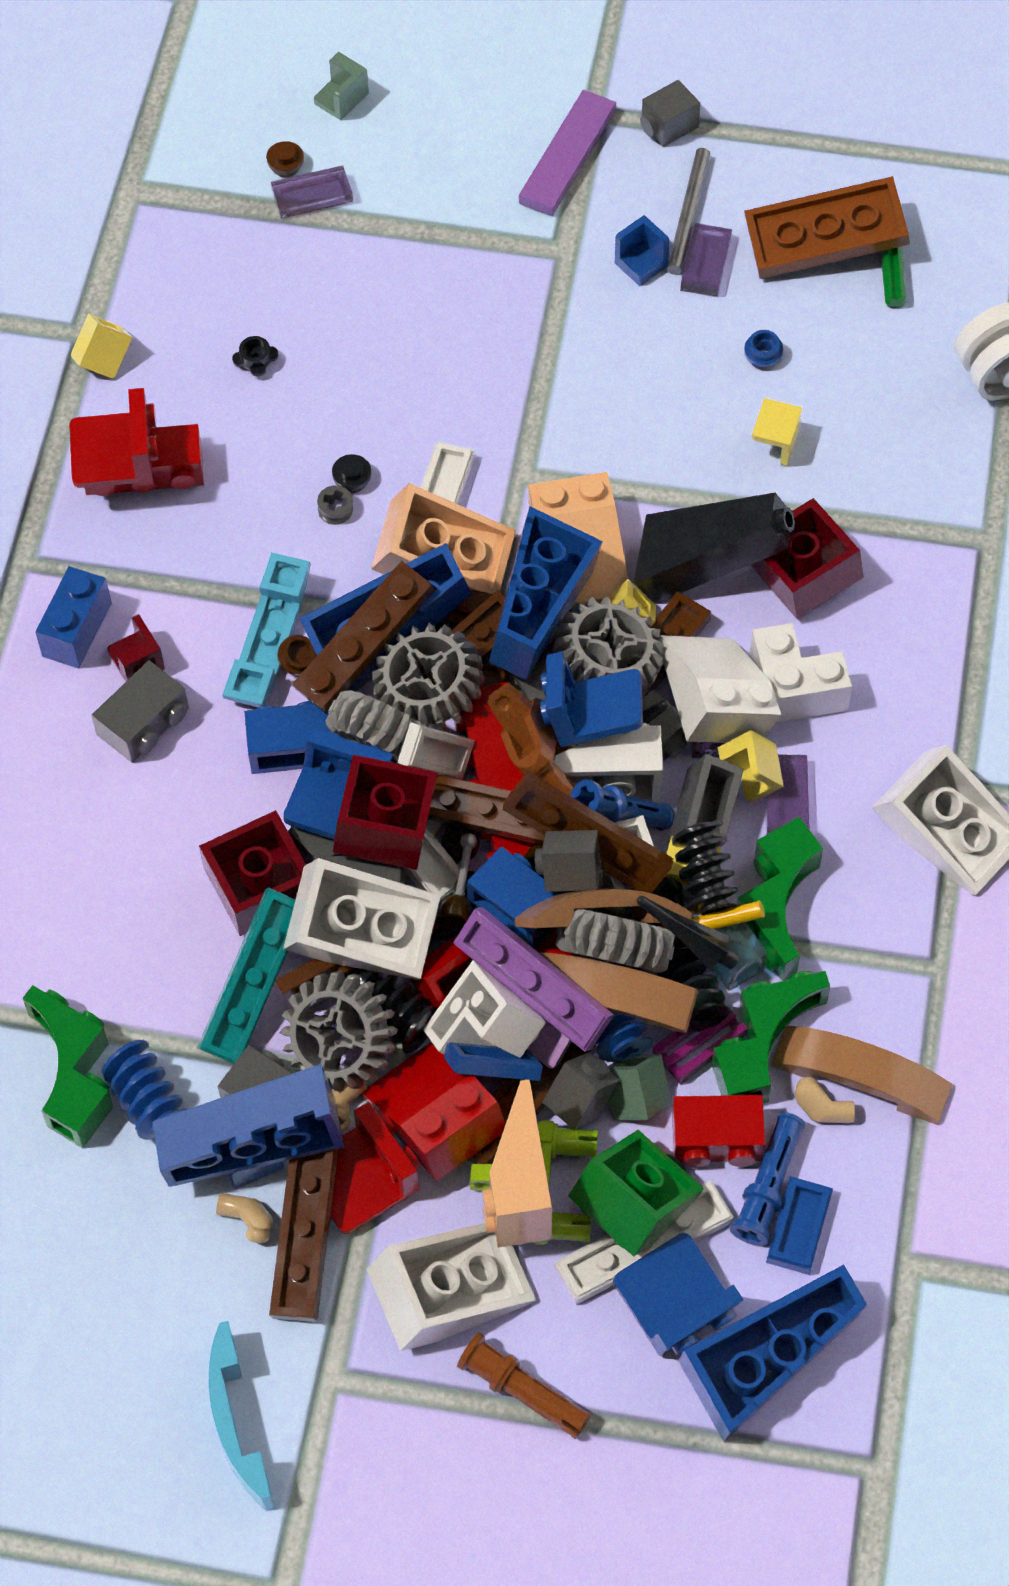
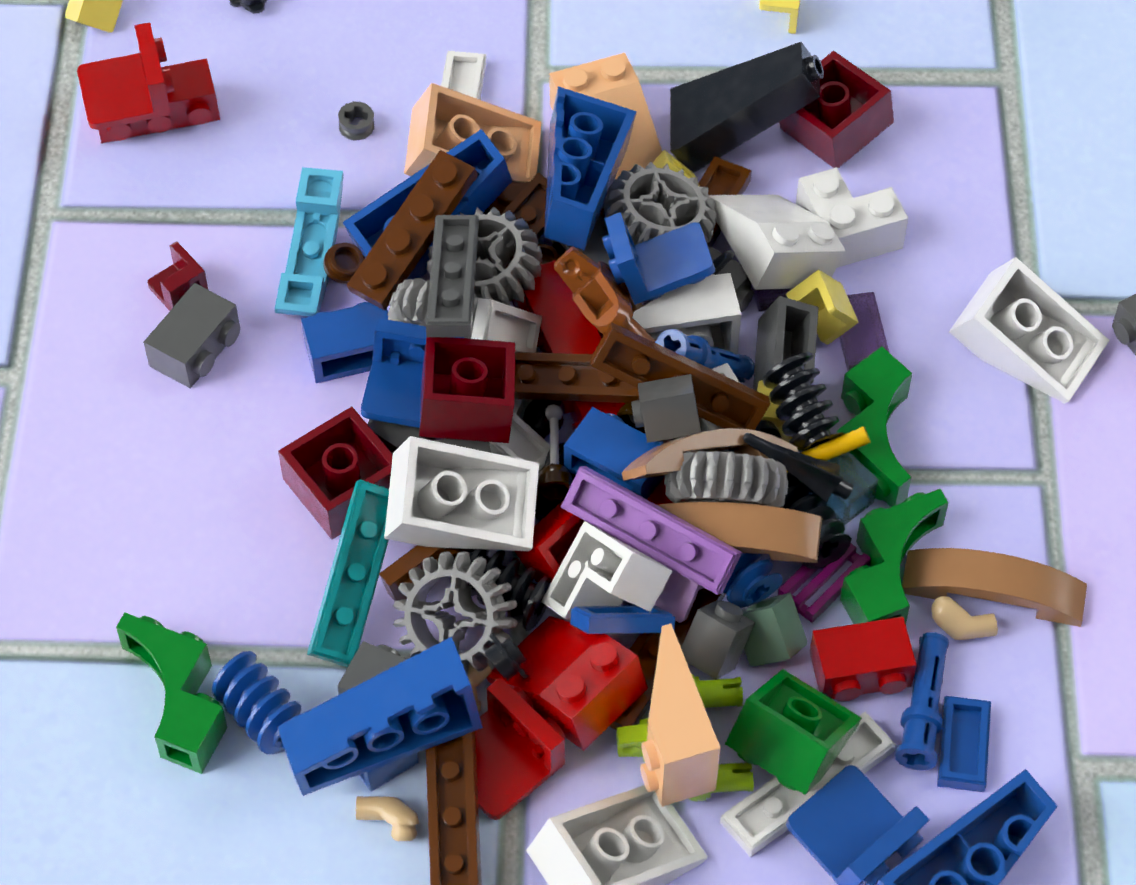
camera: 10 degrees left, 5 degrees down
blue piece [35,566,112,669] -> none
black plate [332,454,372,493] -> none
none -> dark grey tile [426,215,479,337]
none -> black plate [484,633,529,681]

